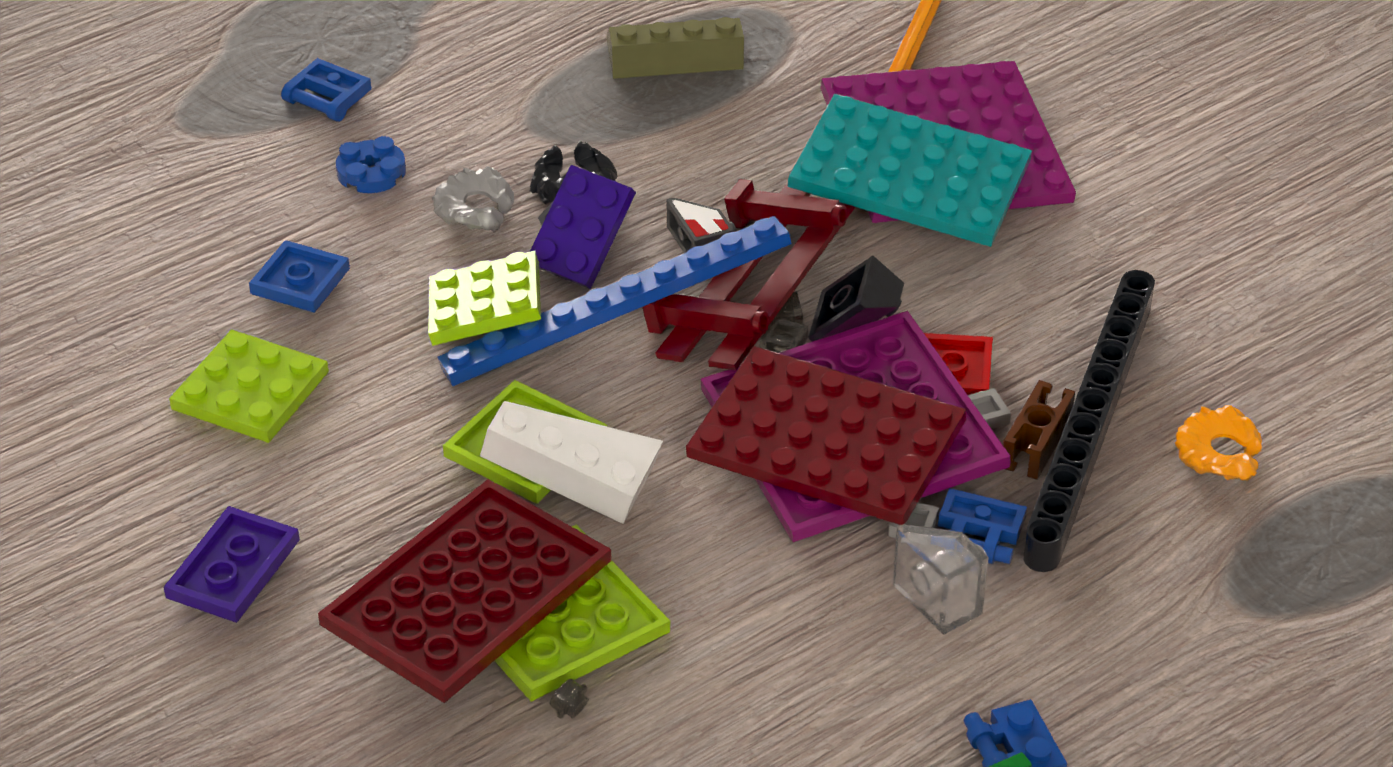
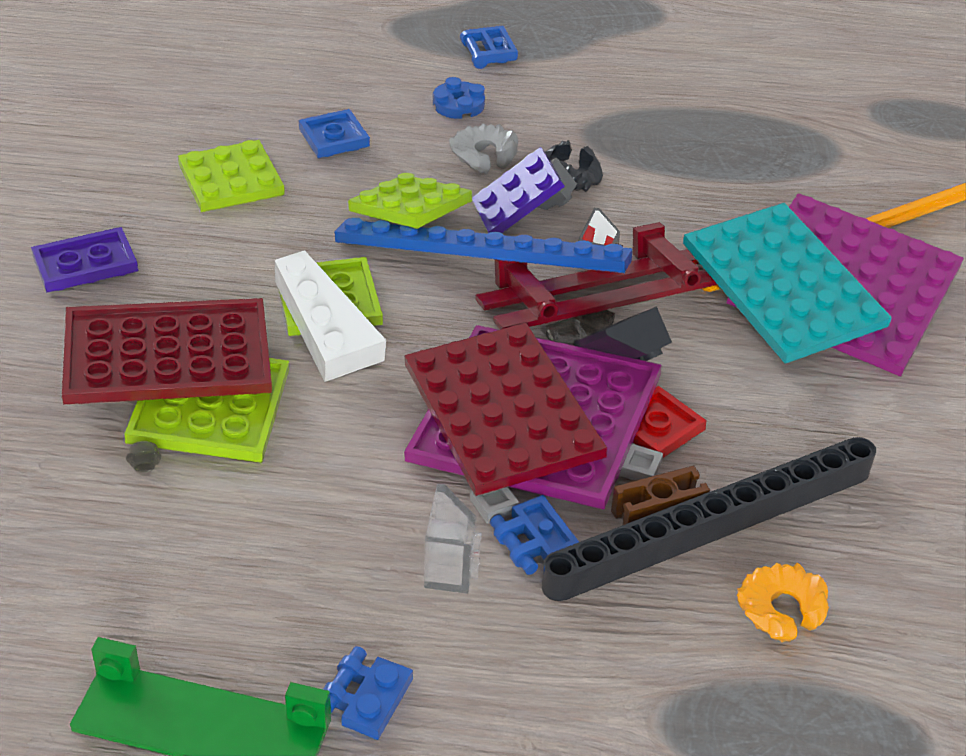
camera: 40 degrees right, 0 degrees up
olive slope [607,17,744,79] -> none

